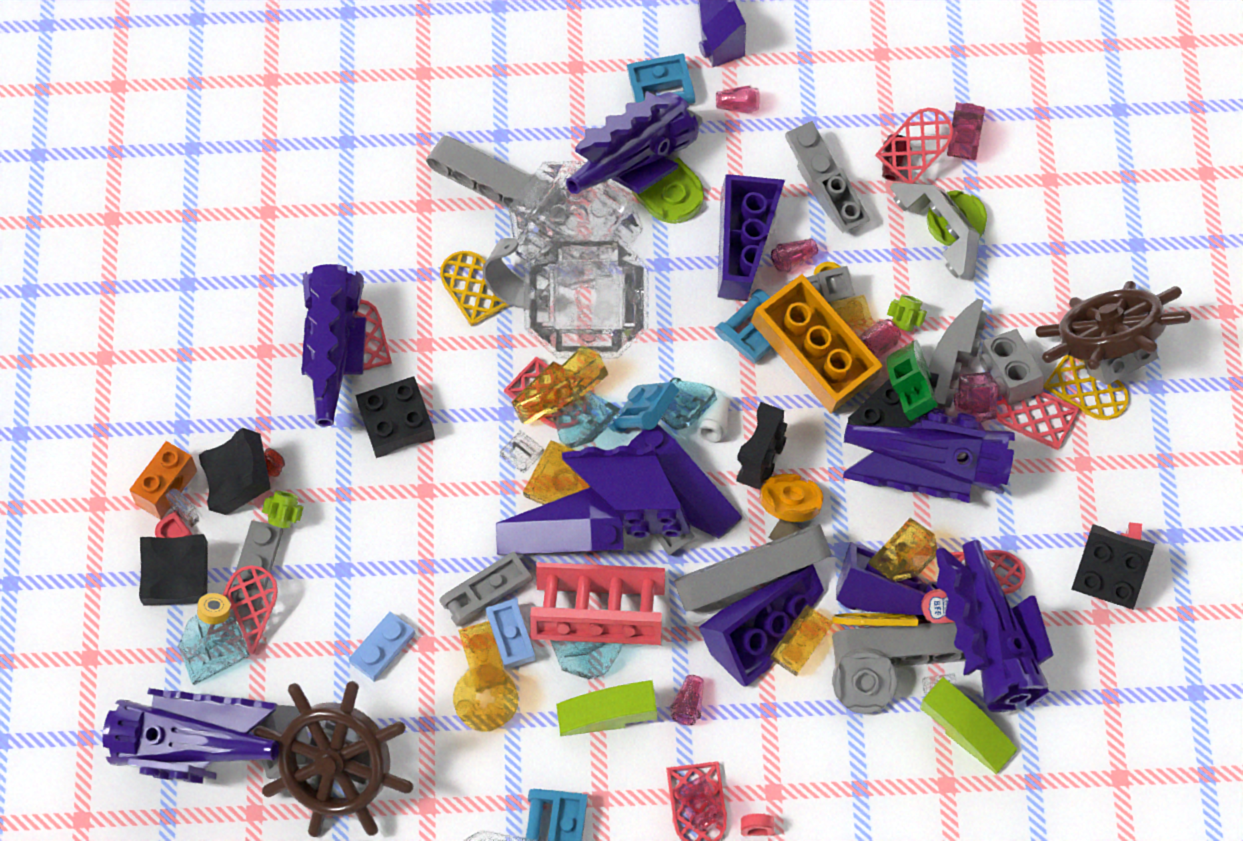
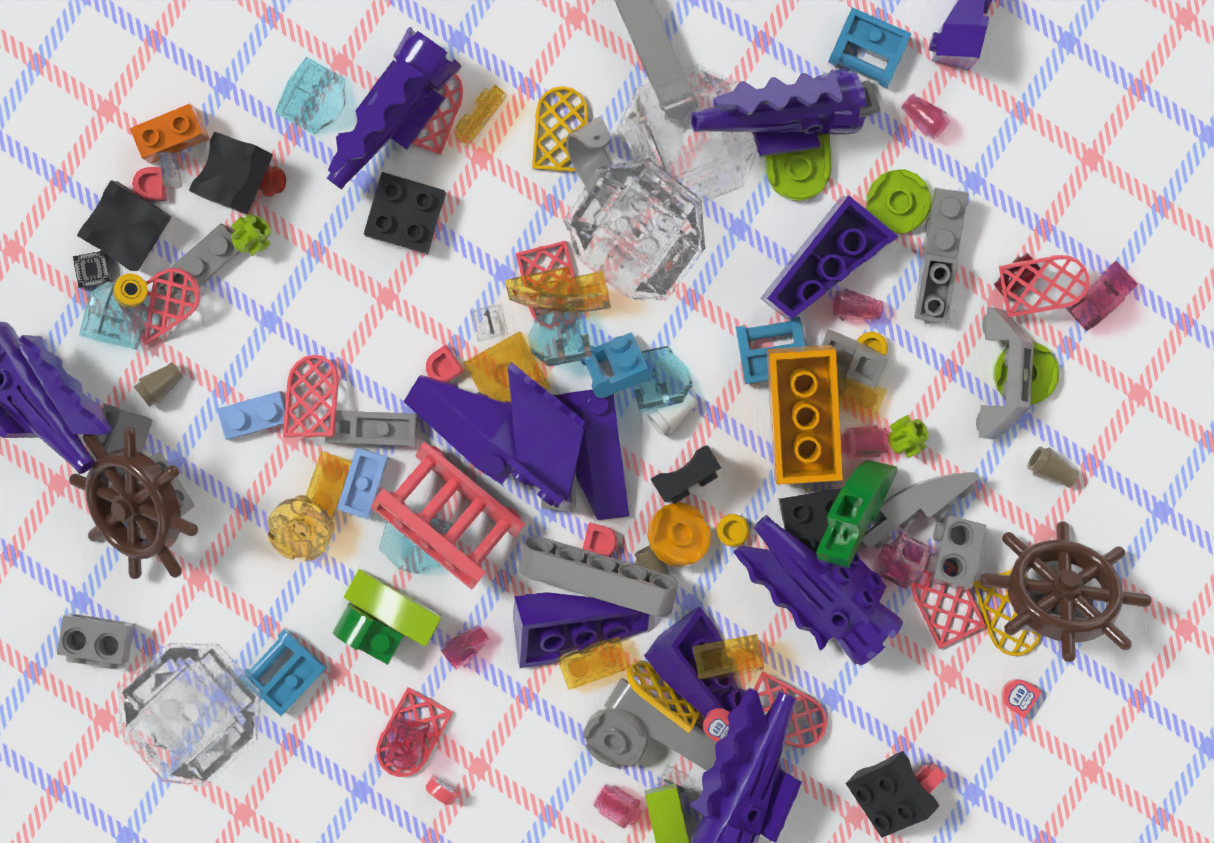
camera: 25 degrees right, 25 degrees up
none -> tile [73,251,113,289]
none -> dark tan cone [133,362,184,407]
none -> clear light blue slope [275,56,346,135]
none -> coral window [283,355,339,438]
none -> green brick [332,602,404,665]
none -> coral tile [426,344,465,382]
none -> clear yellow plate [455,84,507,148]
none -> coral tile [582,522,617,556]
none -> clear pink brick [592,783,643,829]
none -> yellow tile [716,514,749,547]
none -> lime tile [866,169,931,234]
none -> tile [1001,679,1042,719]
none -> dark tan cone [1028,446,1079,488]

